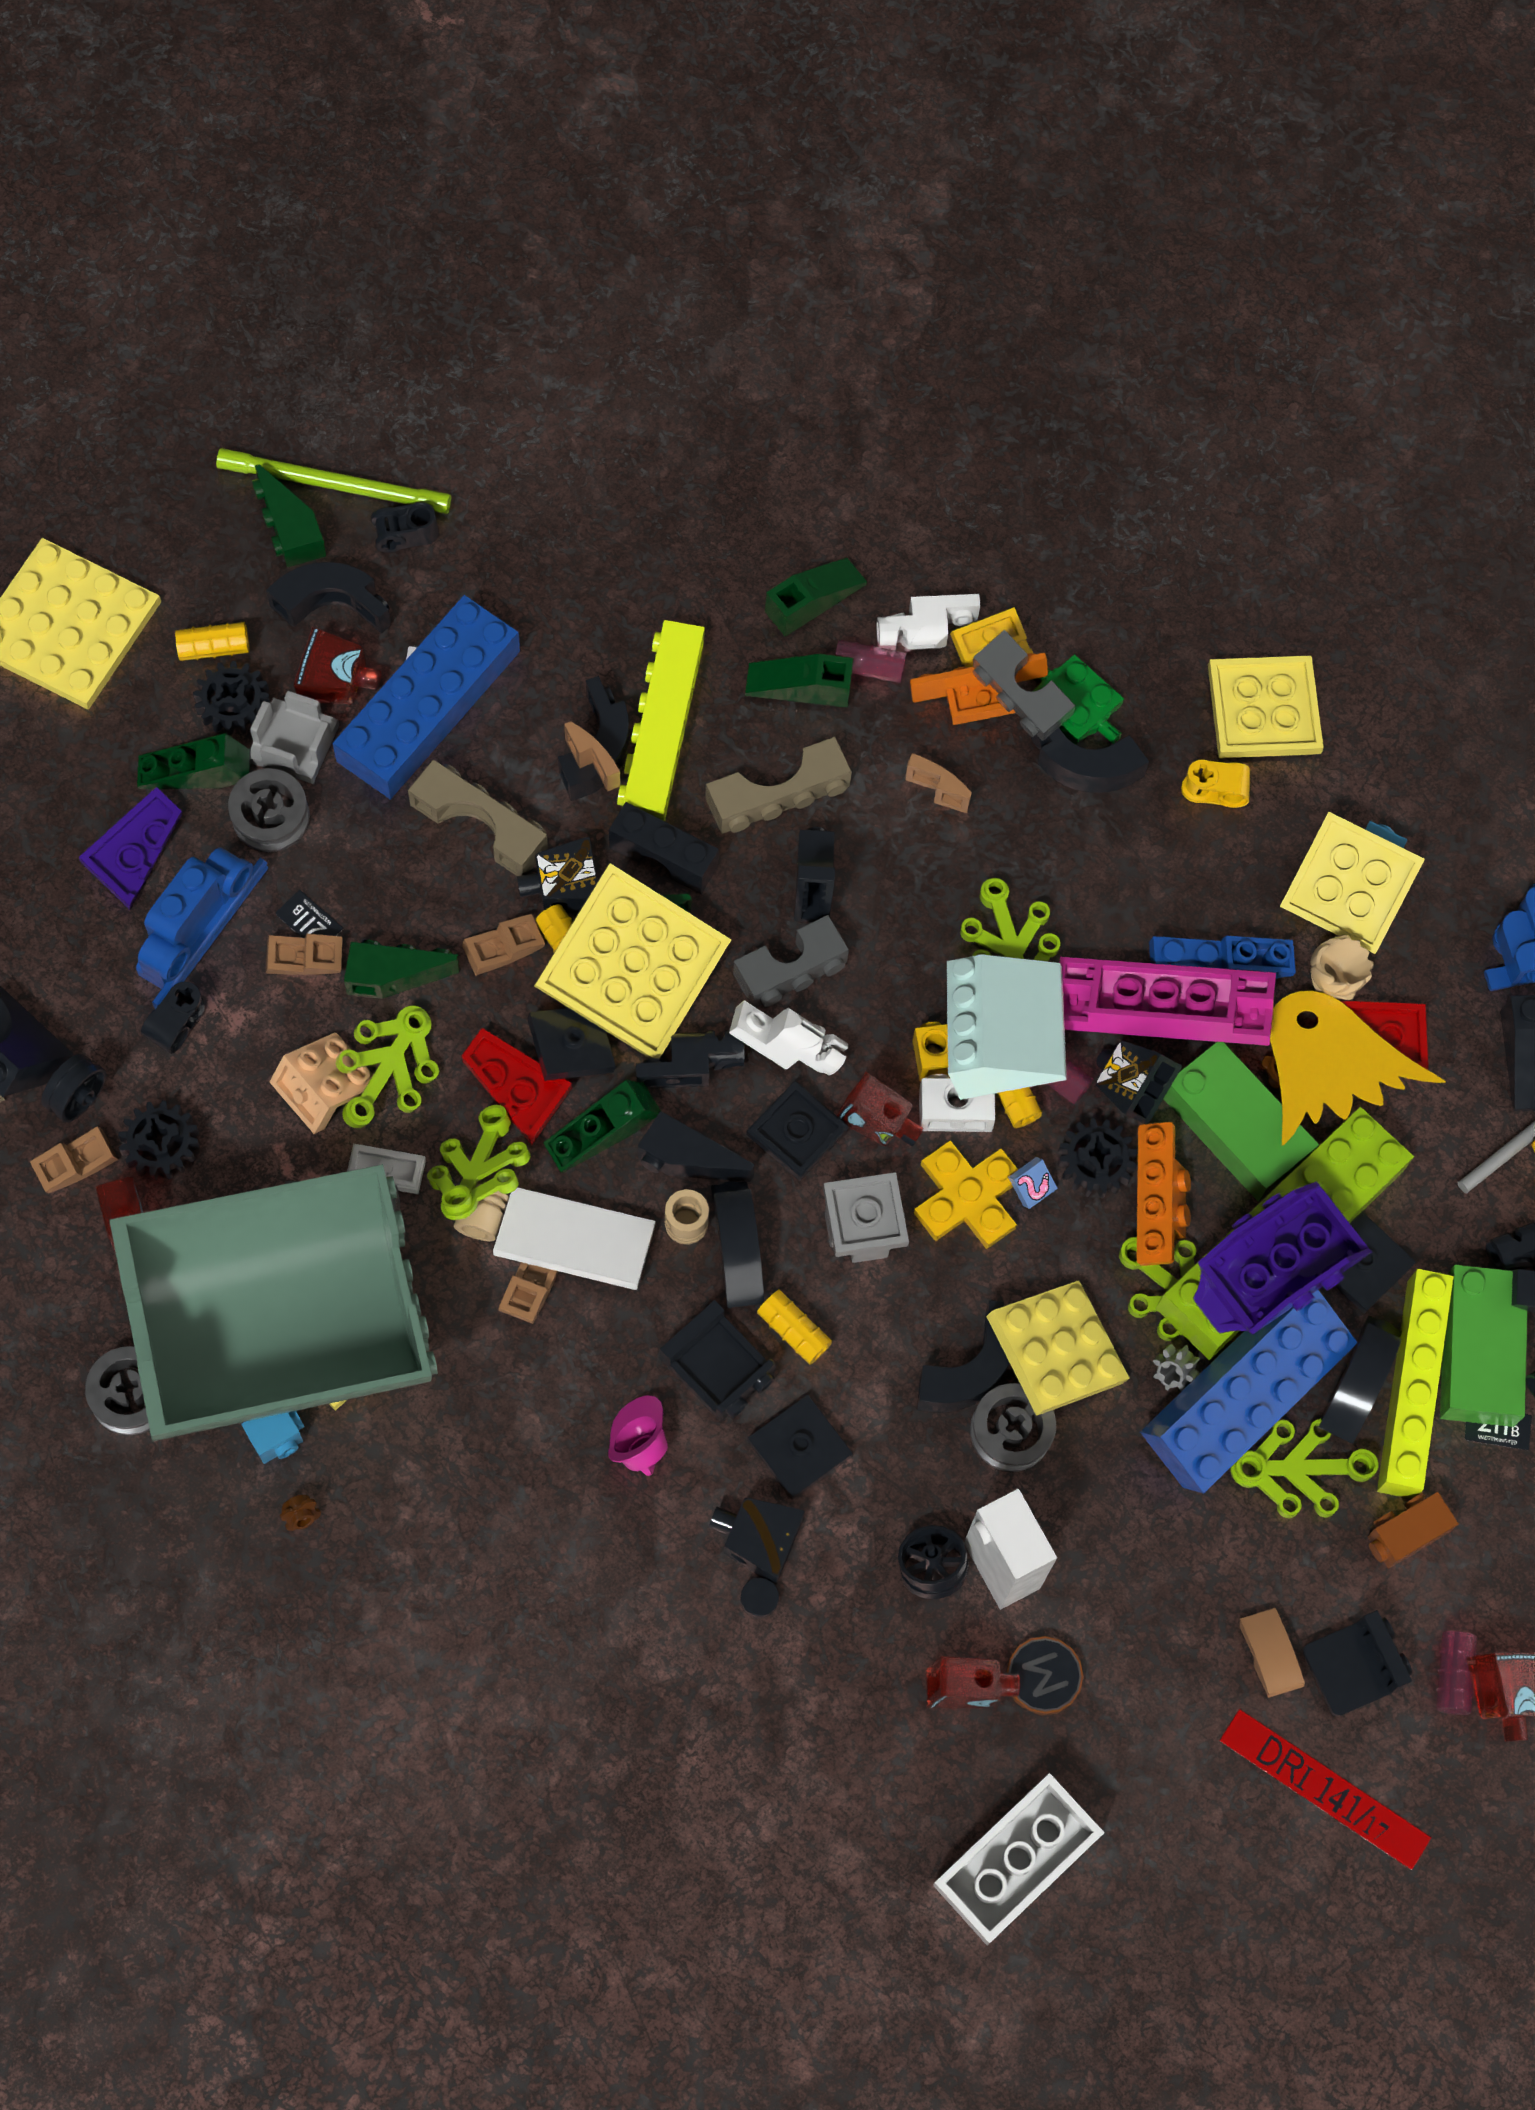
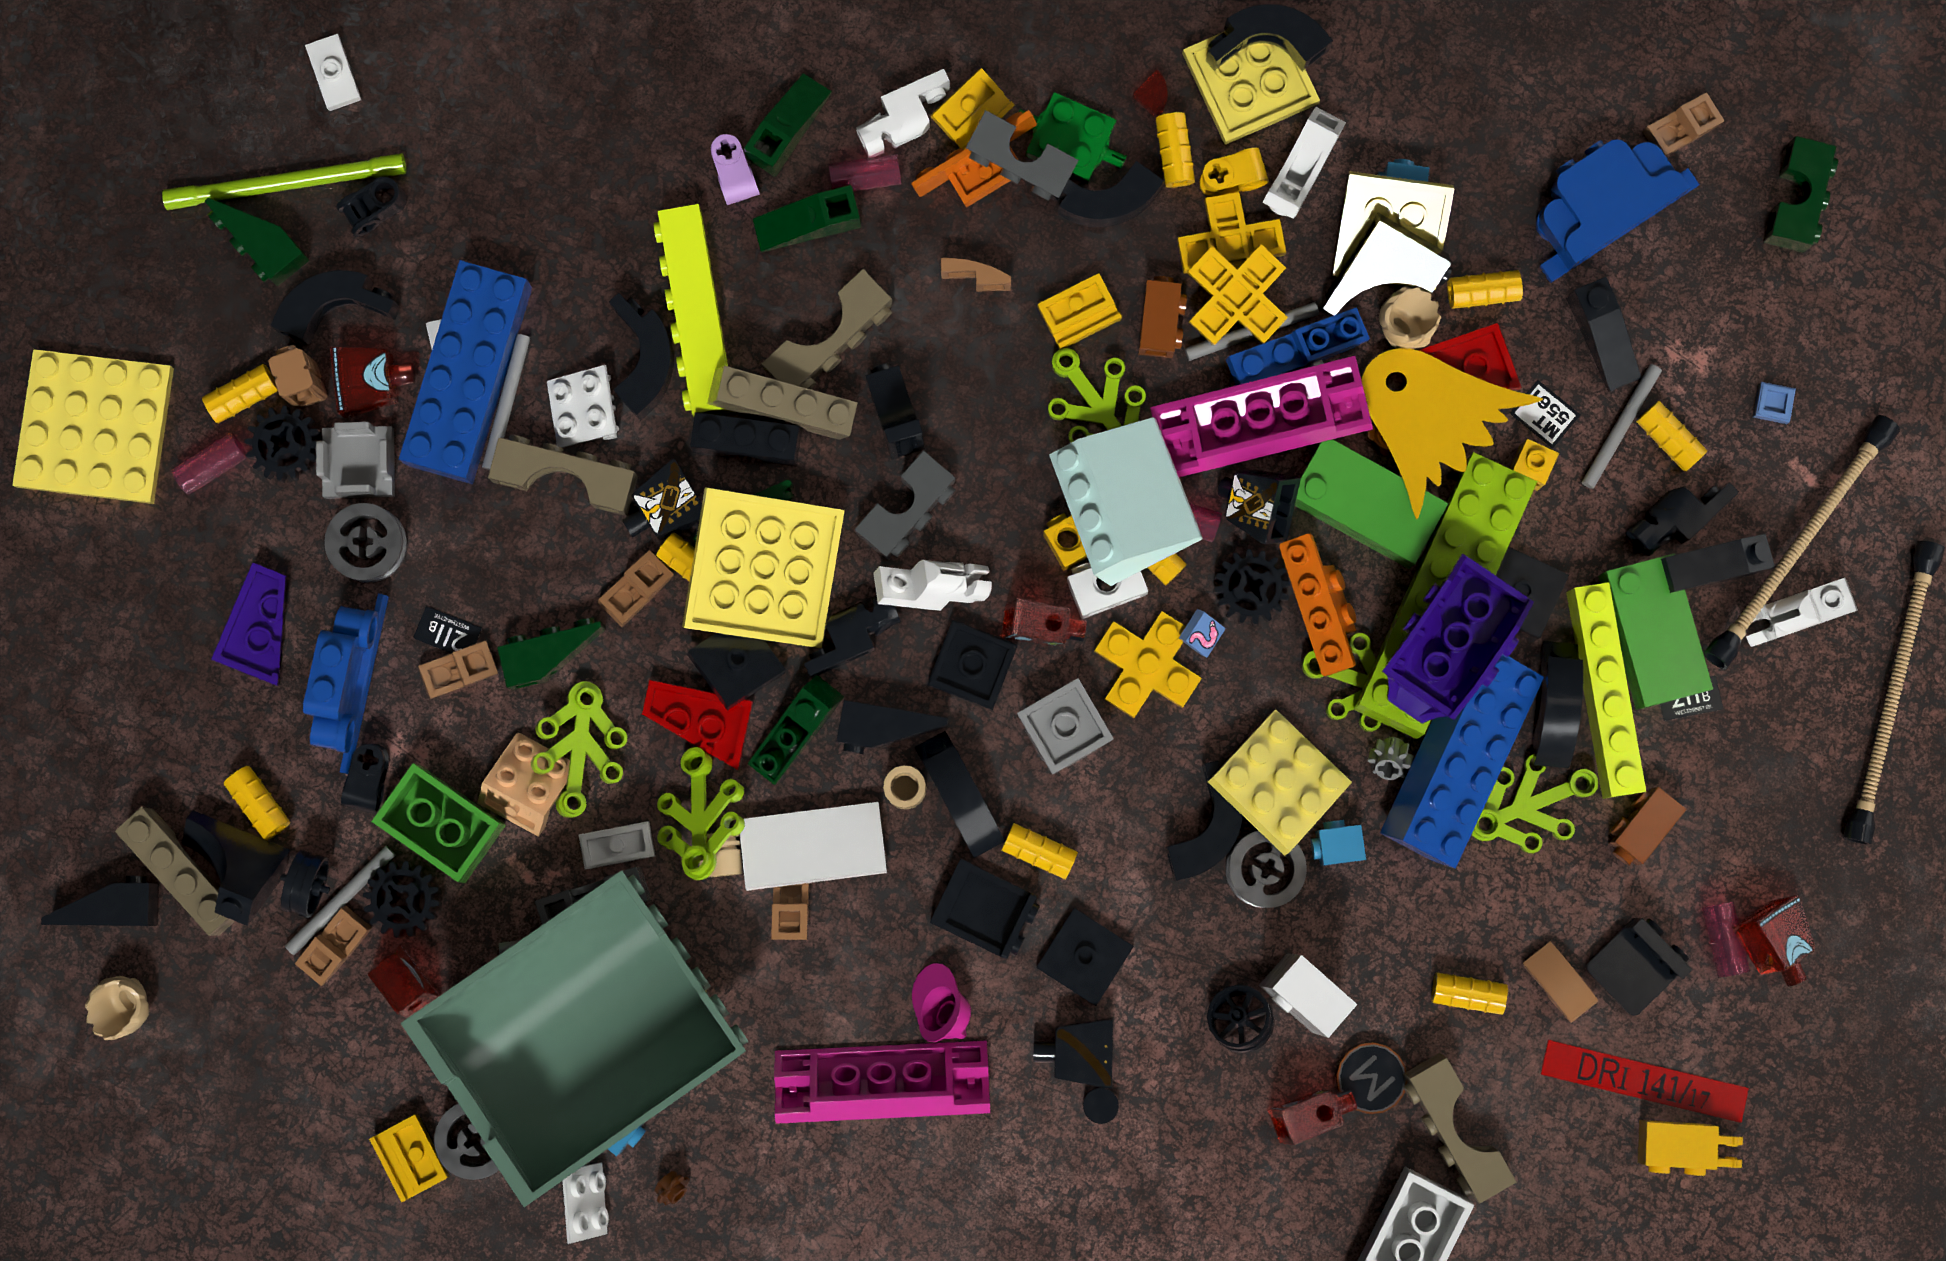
camera: 15 degrees left, 15 degrees up
dark green slope [137,733,250,789] -> none
medium nougat slope [564,721,620,792] -> none
none -> clear pink axle [171,432,247,495]
none -> yellow axle [223,766,291,840]
none -> medium nougat brick [268,345,328,409]
none -> light grey bar [284,845,396,955]
none -> white plate [305,34,362,111]
none -> yellow plate [369,1113,450,1203]
none -> bright green brick [371,763,506,883]
none -> light grey bar [482,334,530,470]
none -> white hinge [547,365,619,448]
none -> white hinge [563,1162,609,1244]
none -> dark tan arch [707,366,858,440]
none -> lavender piece [711,134,760,205]
none -> dark pink slope [774,1041,990,1124]
none -> yellow plate [1037,273,1122,349]
none -> clear red tile [1133,70,1168,118]
none -> dark orange brick [1138,276,1187,358]
none -> yellow axle [1156,112,1195,188]
none -> yellow plate [1177,192,1286,274]
none -> light grey bar [1184,302,1319,361]
none -> yellow plate [1187,244,1288,346]
none -> black arch [1206,4,1333,72]
none -> white arch [1263,107,1346,219]
none -> dark azure brick [1311,820,1366,866]
none -> arch [1322,213,1452,316]
none -> dark tan arch [1403,1053,1517,1204]
none -> yellow axle [1431,972,1508,1015]
none -> yellow axle [1447,270,1523,309]
none -> yellow brick [1509,439,1559,491]
none -> sticker [1510,380,1581,449]
none -> yellow hinge [1638,1120,1743,1176]

